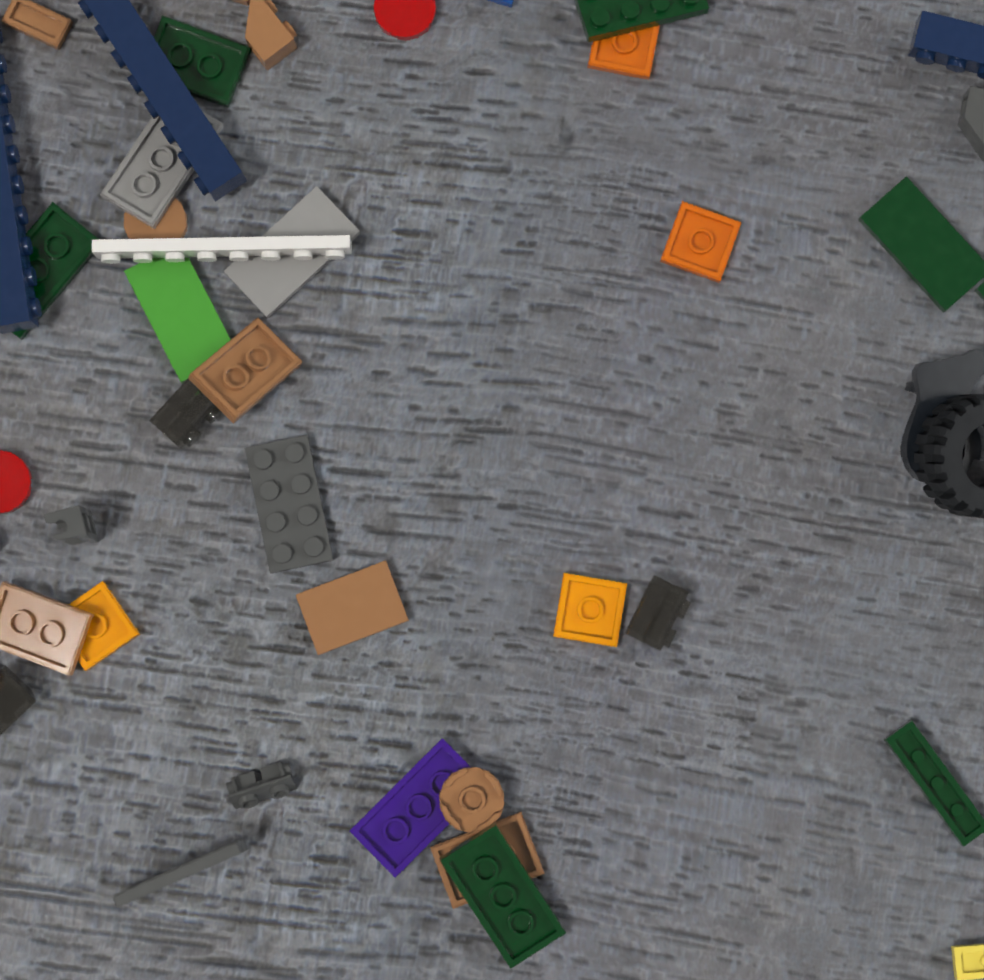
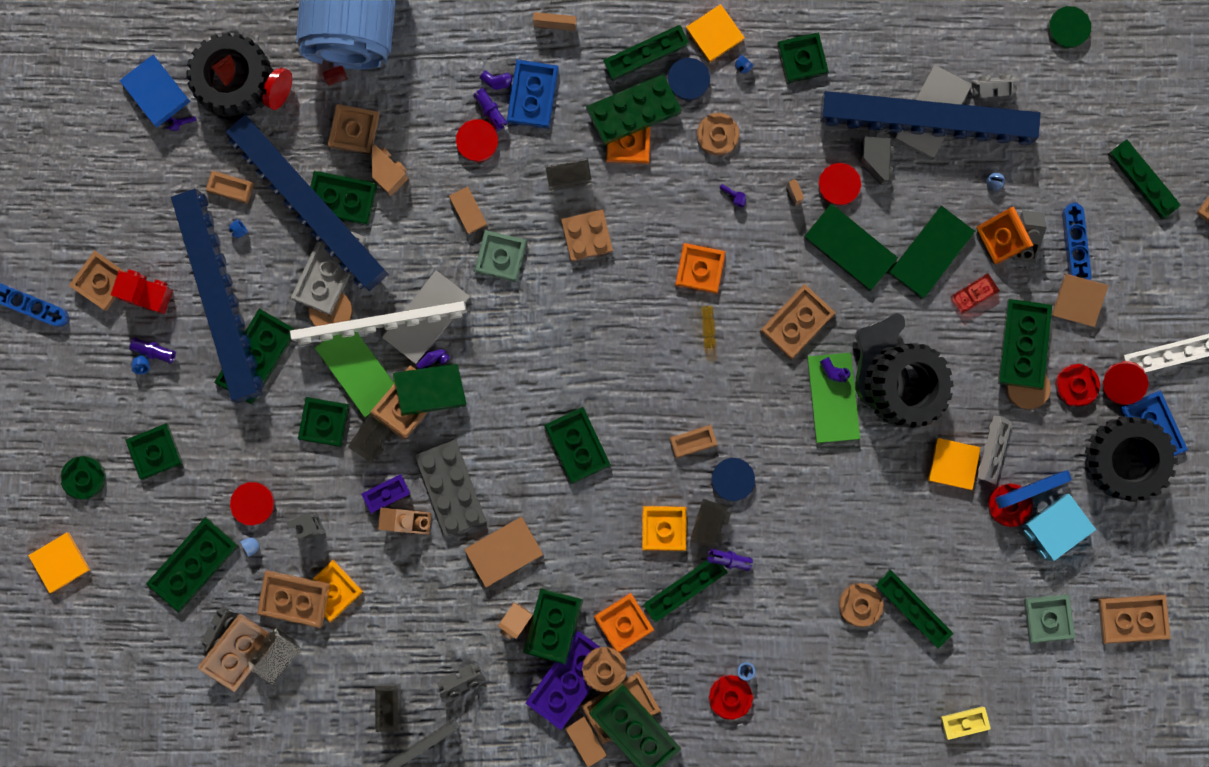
camera: 10 degrees left, 0 degrees up
none -> blue hinge [229,219,248,238]
none -> dark green tile [297,397,350,447]
none -> dark purple plate [361,474,411,514]
none -> clear smoke brick [375,683,402,732]
none -> medium nougat slope [378,508,431,535]
none -> dark green tile [393,364,467,416]
none -> dark purple arm [417,349,450,369]
none -> medium nougat tile [449,186,487,235]
none -> sand green tile [475,230,527,282]
none -> medium nougat slope [498,602,533,639]
none -> dark green tile [523,588,583,665]
none -> dark green tile [544,407,611,484]
none -> clear smoke brick [545,158,592,192]
none -> medium nougat plate [561,209,613,262]
none -> medium nougat tile [565,716,607,767]
none -> orange tile [594,593,655,653]
none -> dark green plate [643,556,728,623]
none -> medium nougat tile [669,425,718,458]
none -> medium nougat tile [697,113,740,156]
none -> clear yellow axle [701,306,716,348]
none -> dark purple pin [708,548,753,571]
none -> red tile [708,674,753,720]
none -> dark blue tile [711,458,755,501]
none -> dark purple hand [720,184,746,207]
none -> medium blue hinge [738,662,756,680]
none -> medium nougat tile [760,284,836,360]
none -> medium nougat tile [786,179,804,206]
none -> bright green tile [807,353,860,443]
none -> red tile [818,163,862,206]
none -> dark purple arm [820,357,851,382]
none -> medium nougat tile [838,583,884,627]

